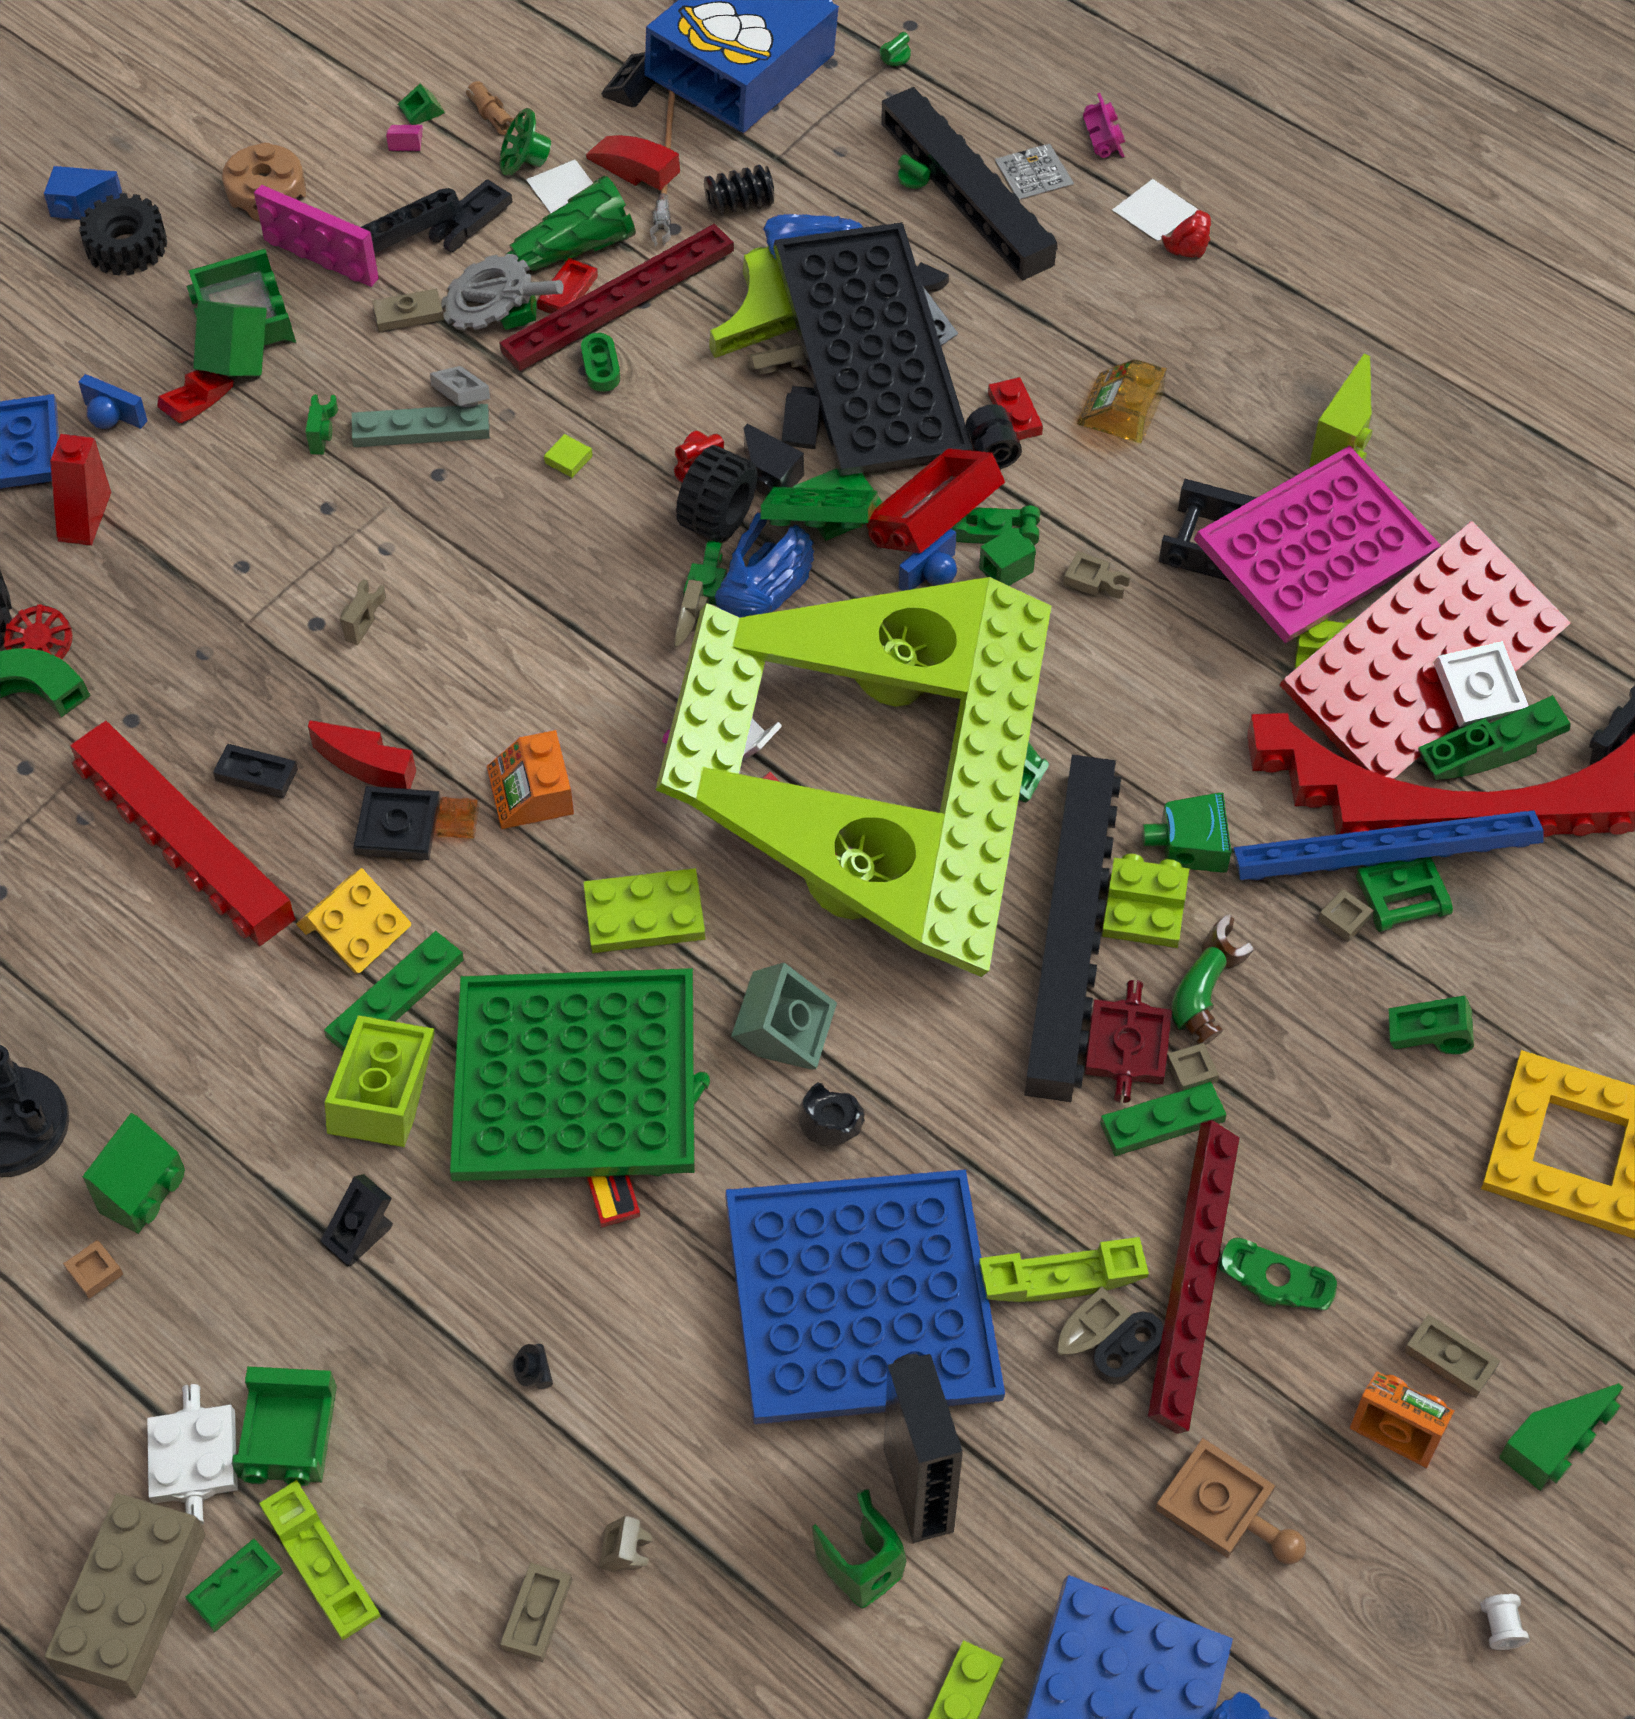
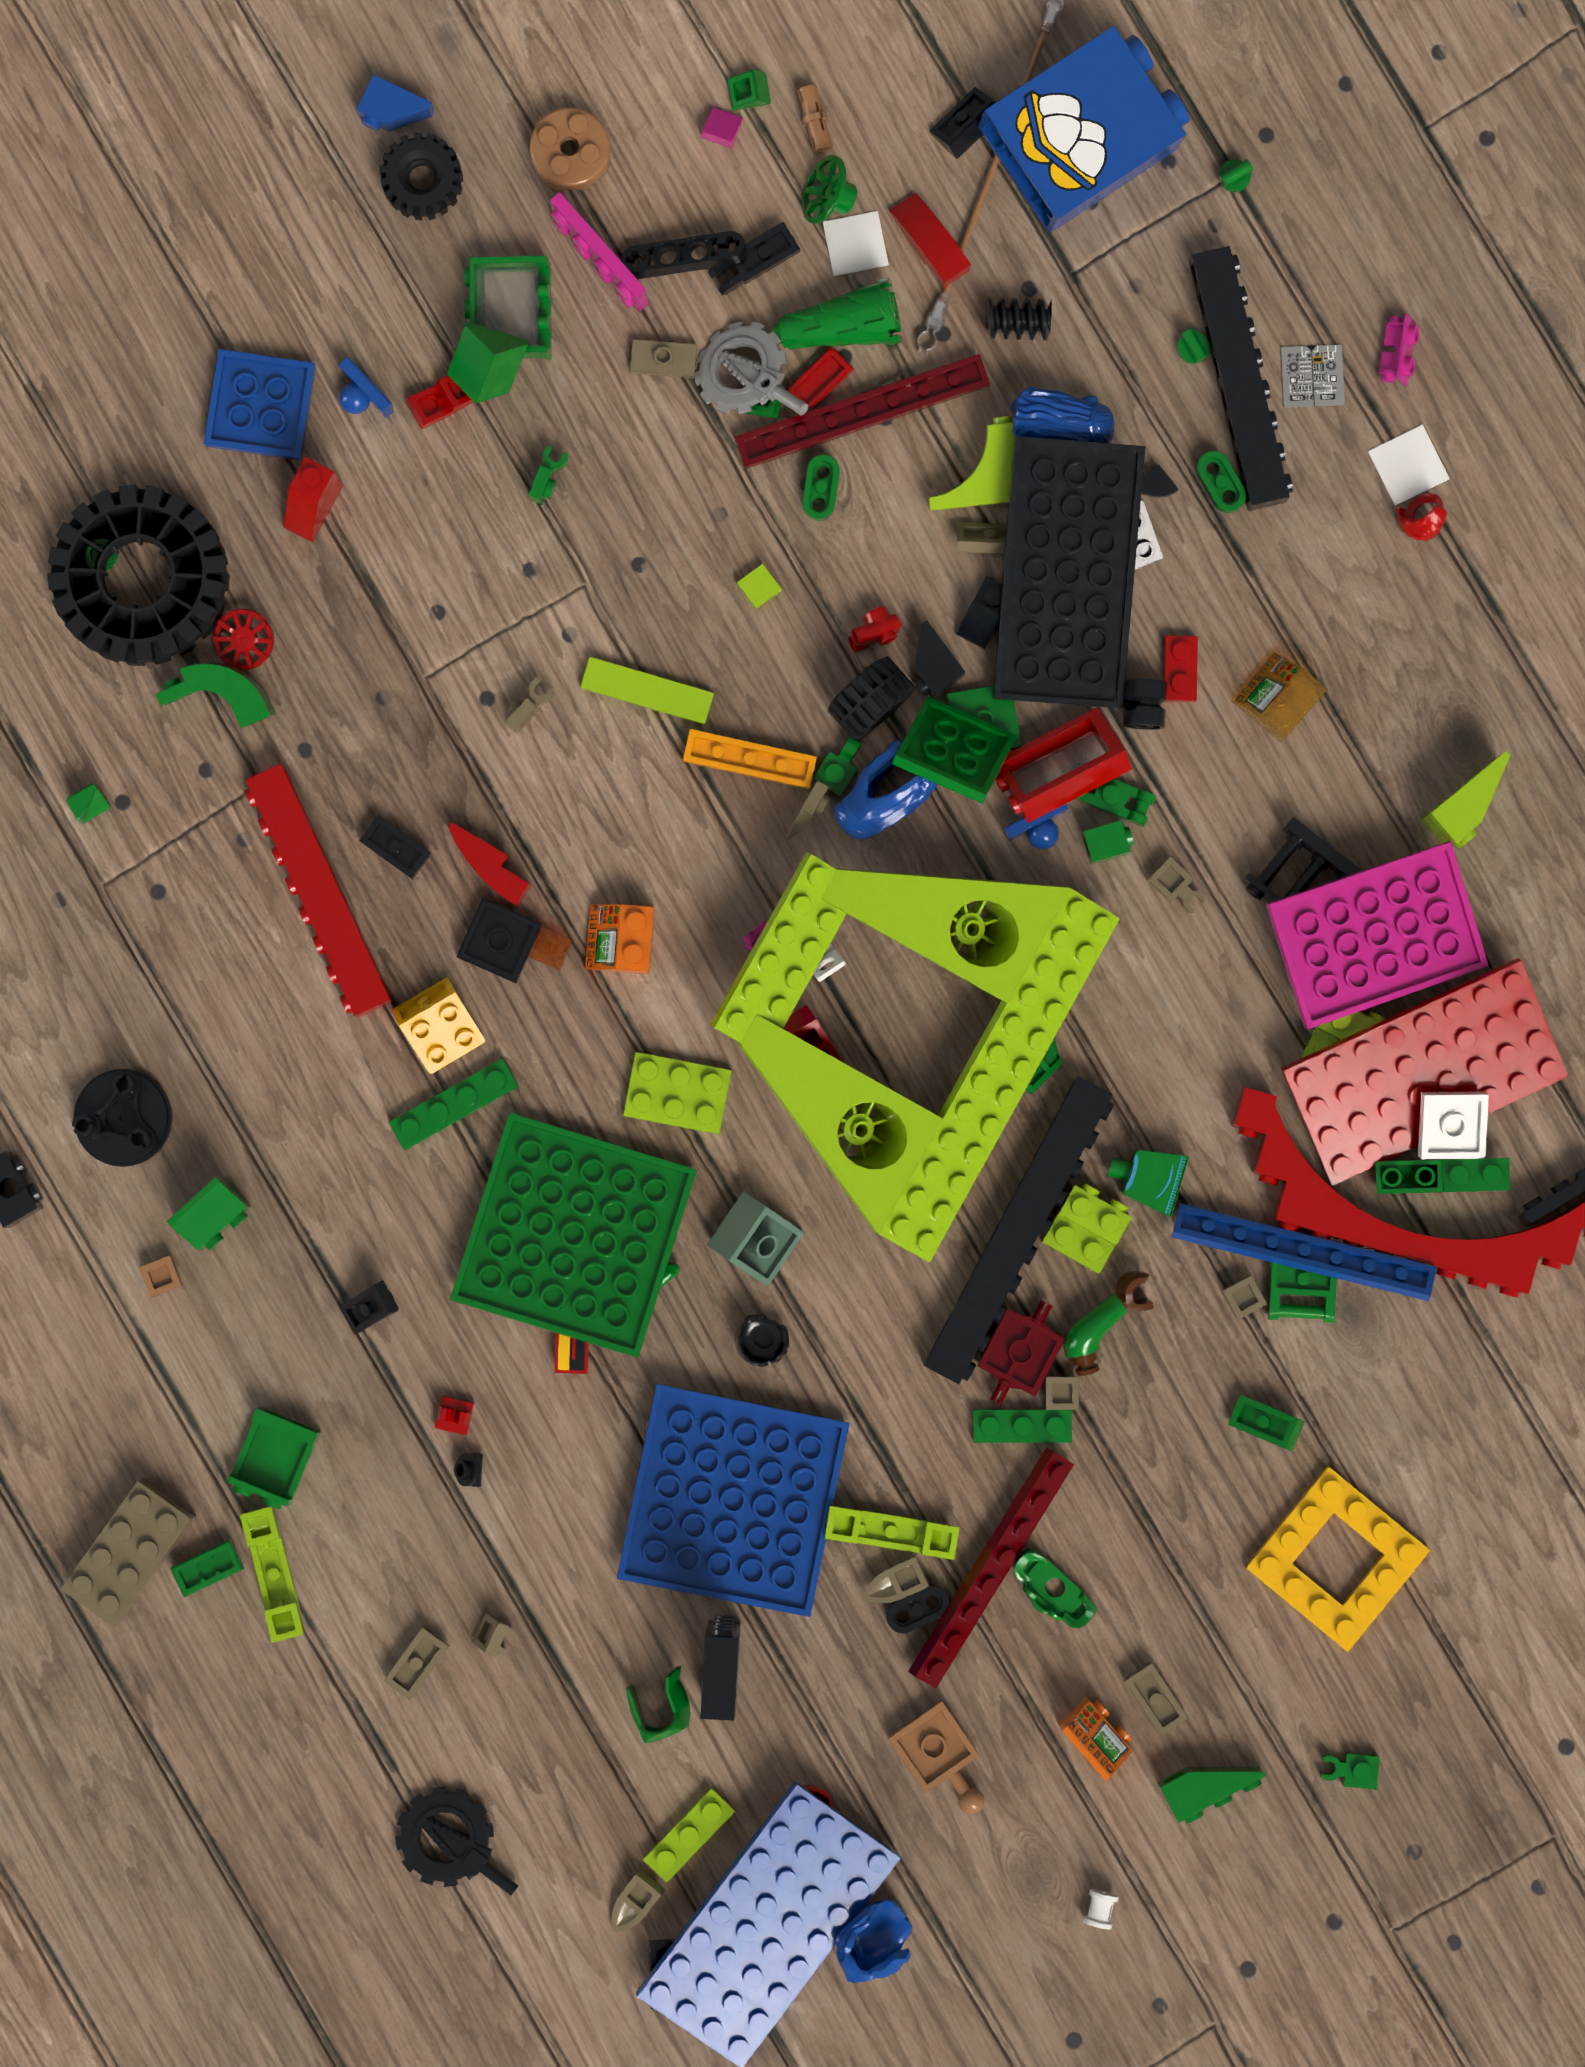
camera: 20 degrees right, 30 degrees up
white plate [147,1384,238,1525] -> none
lime slope [325,1015,435,1147] -> none
sand green plate [352,404,490,447] -> none
light grey plate [430,366,490,407] -> none
none -> red tile [434,1396,474,1435]
none -> lime tile [580,657,714,725]
none -> light orange plate [683,729,817,790]
none -> green plate [1196,451,1246,513]

